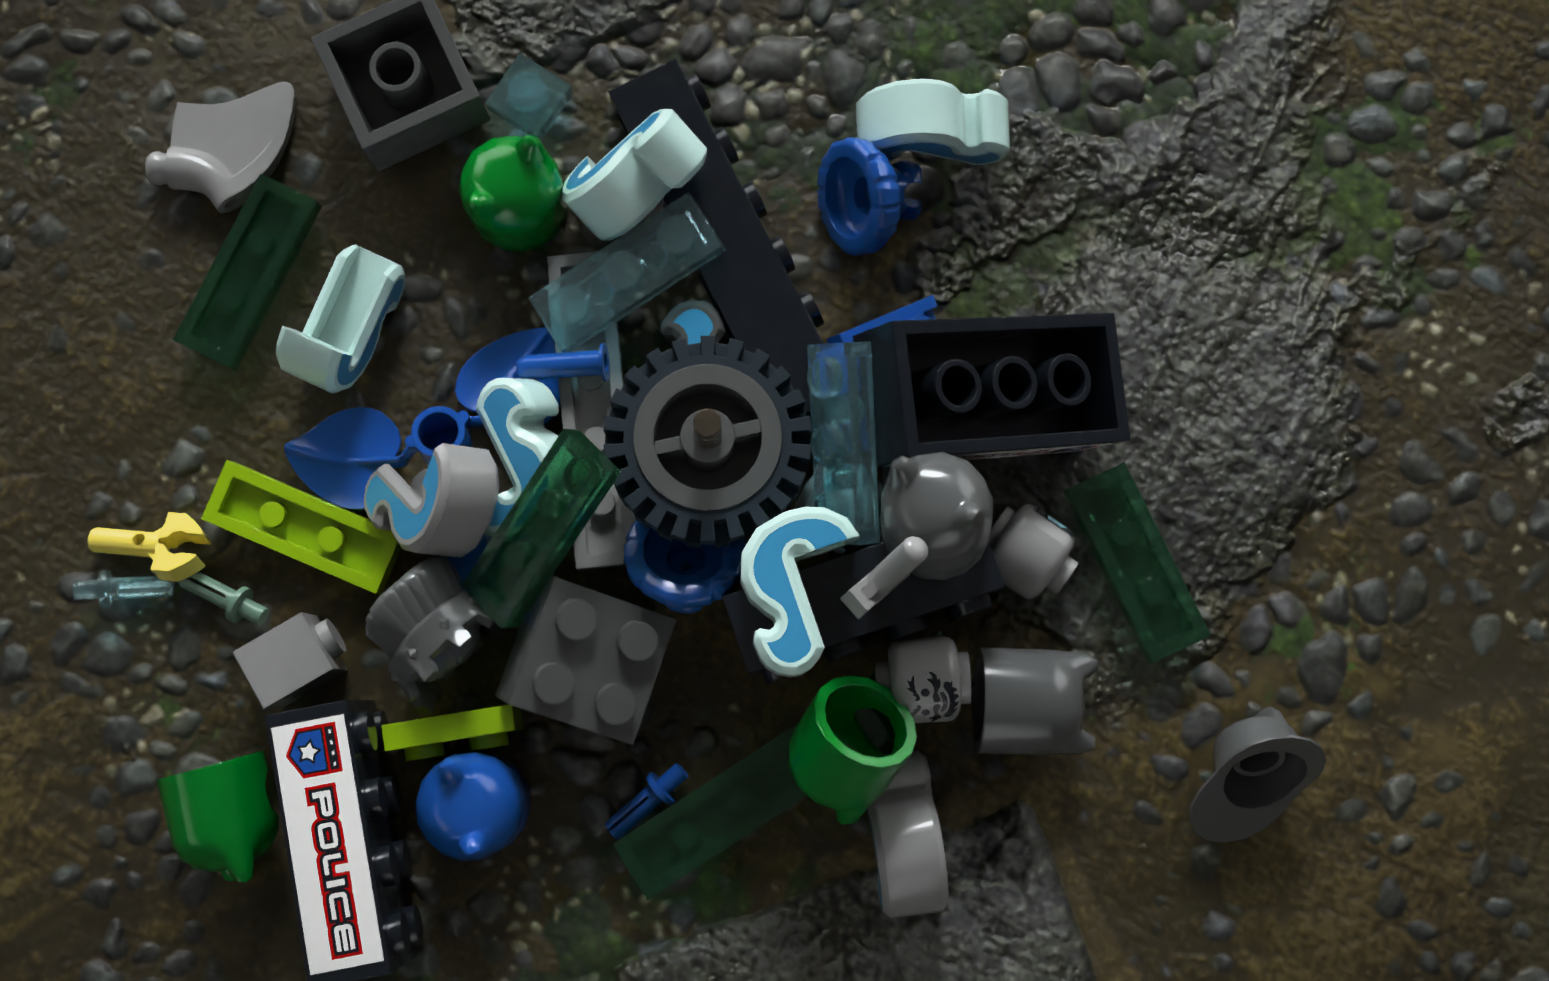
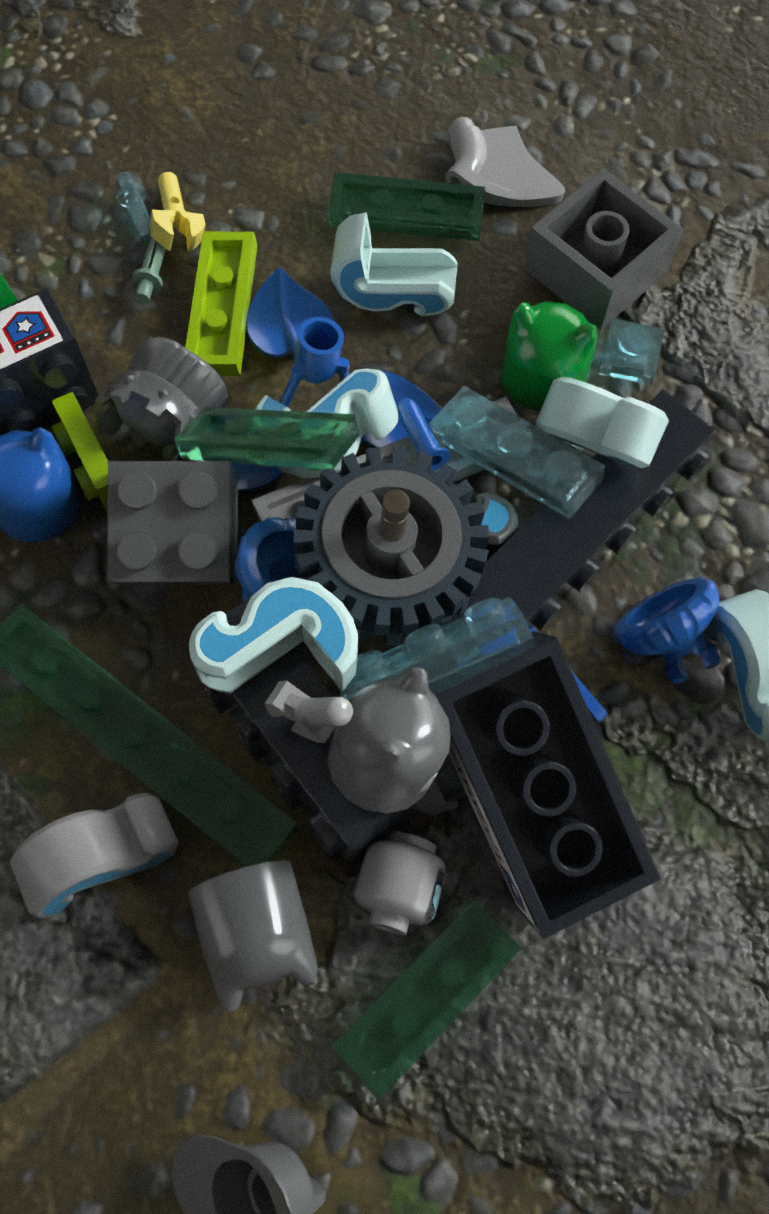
camera: 70 degrees right, 15 degrees down
light grey brick [233,612,347,709] -> none
light grey animal [364,443,499,558] -> none
blue piece [605,763,689,839] -> none
green piece [788,675,917,825] -> none
light grey head [875,636,971,723] -> none

